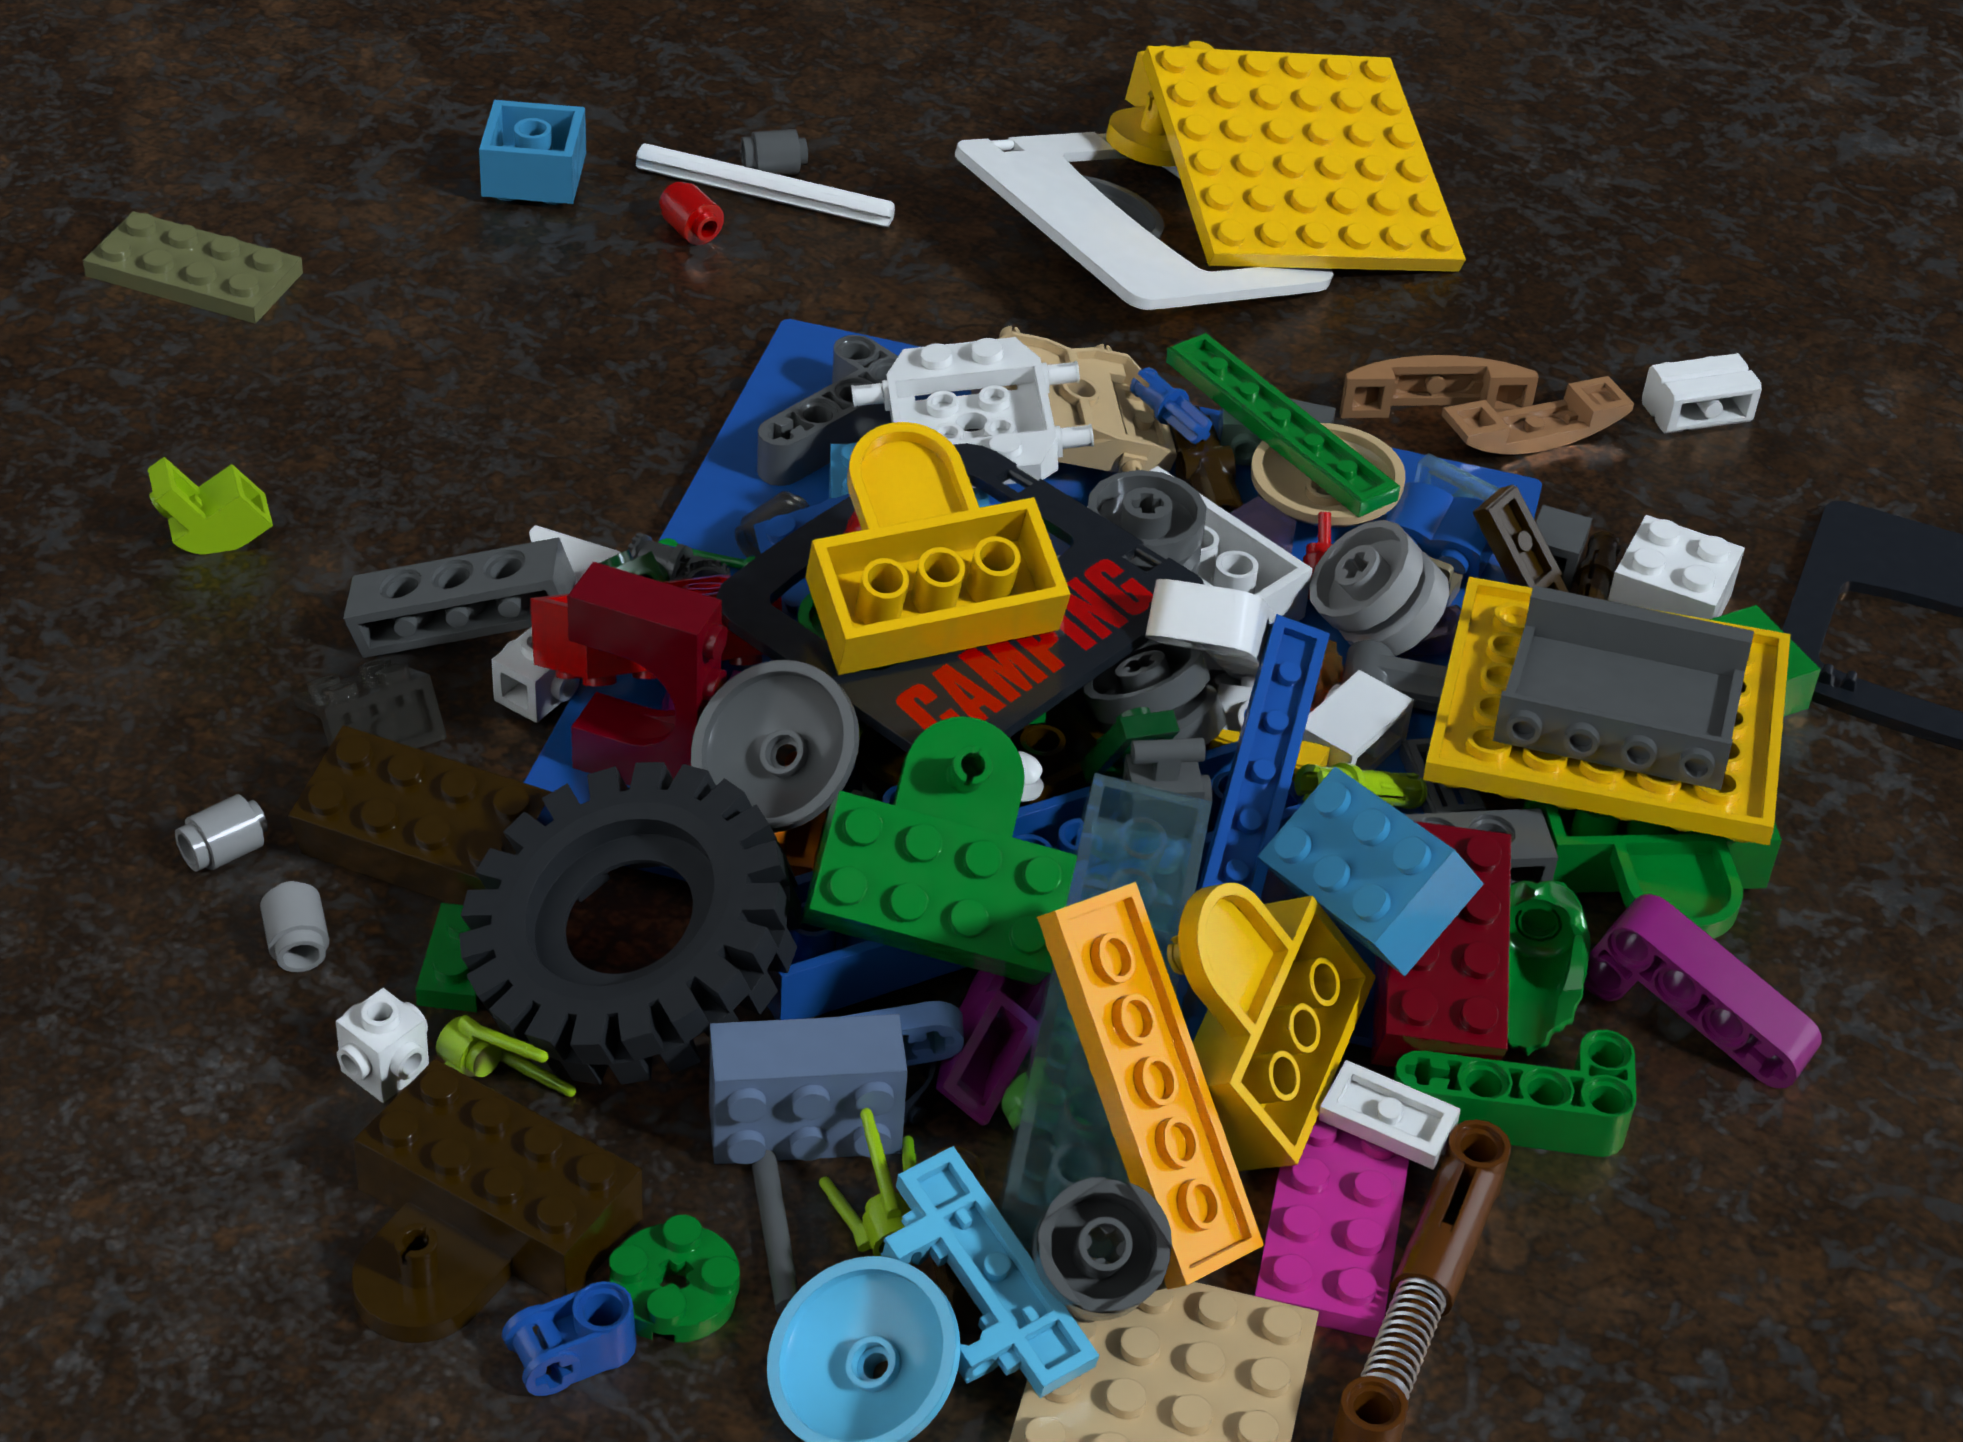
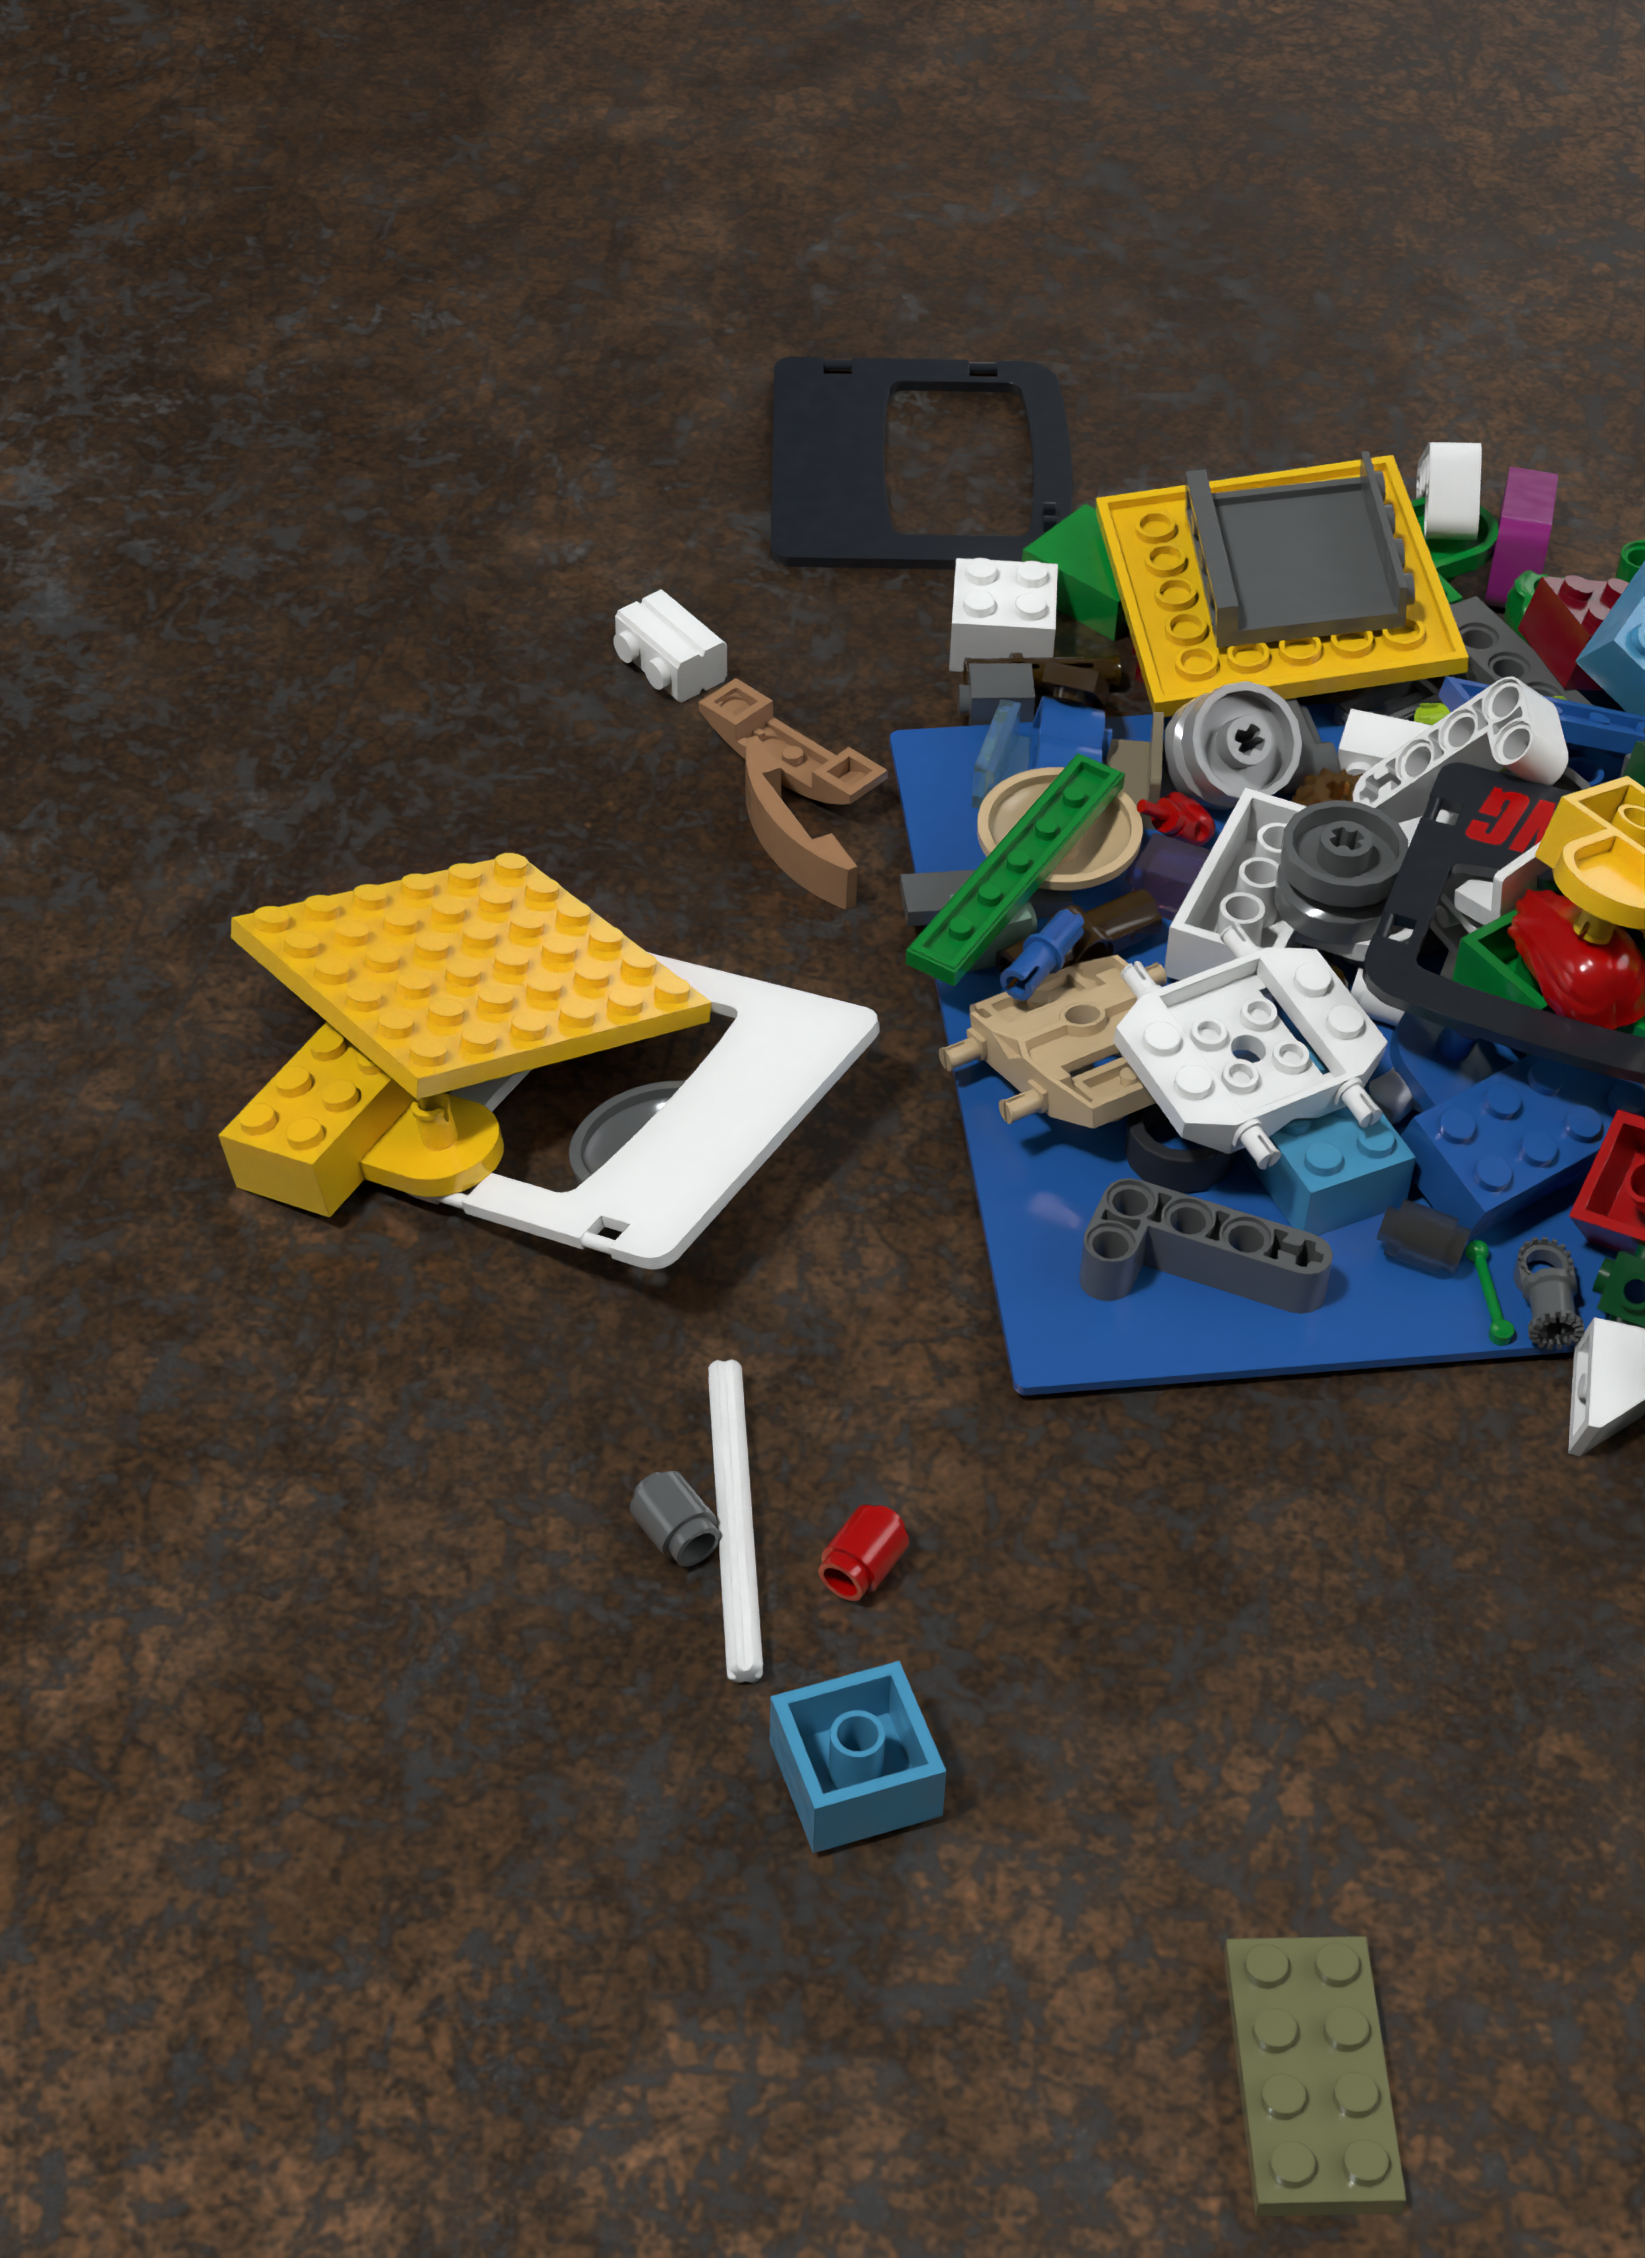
camera: 110 degrees left, 5 degrees up
none -> white beam [1416,442,1482,540]

